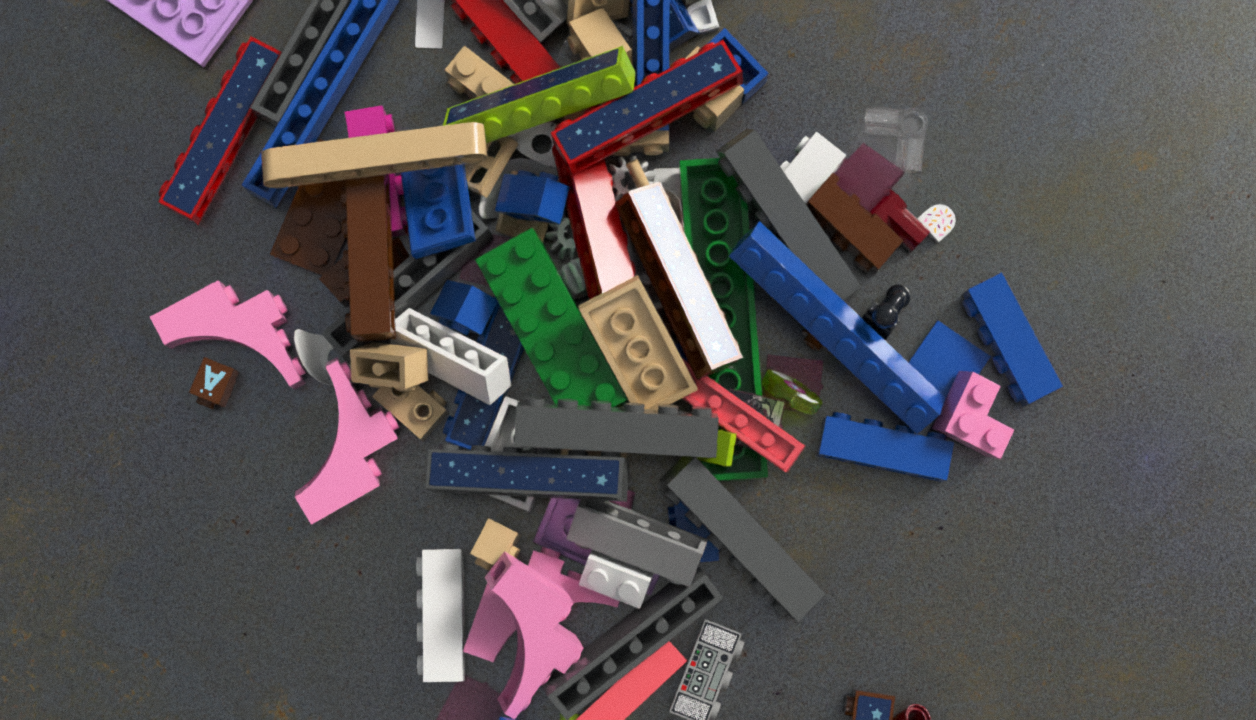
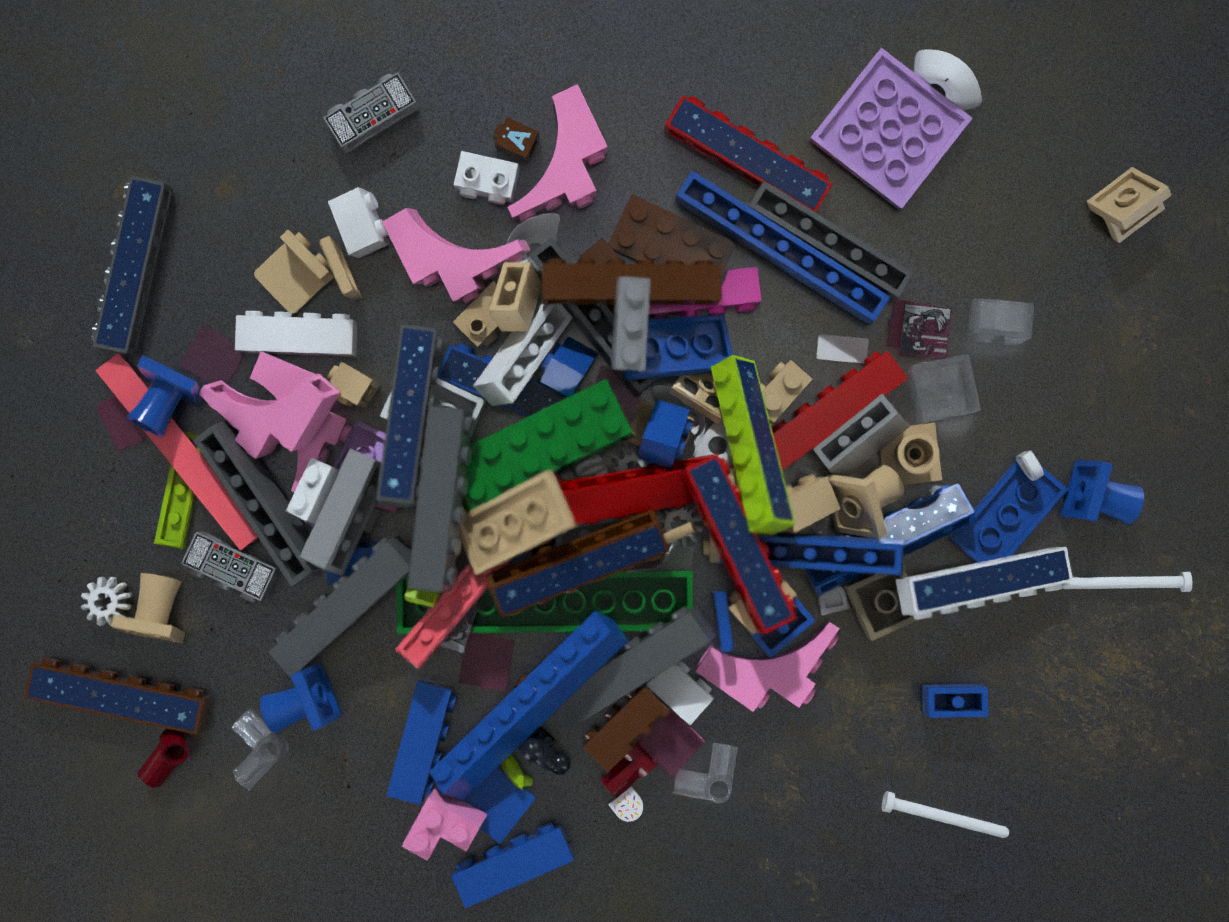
camera: 90 degrees right, 5 degrees up
tan beam [261,122,487,188] -> none
clear neon green tile [762,369,823,415] -> none
none -> clear piece [231,709,289,790]
none -> tan bracket [254,230,334,314]
none -> blue plant [260,661,343,734]
none -> tan piece [319,236,362,301]
none -> brick [323,72,419,153]
none -> white brick [328,187,389,258]
none -> white brick [454,151,520,205]
none -> lime bar [501,754,533,790]
none -> light grey brick [611,277,650,372]
none -> bright pink arch [694,620,840,712]
none -> blue tile [711,589,734,652]

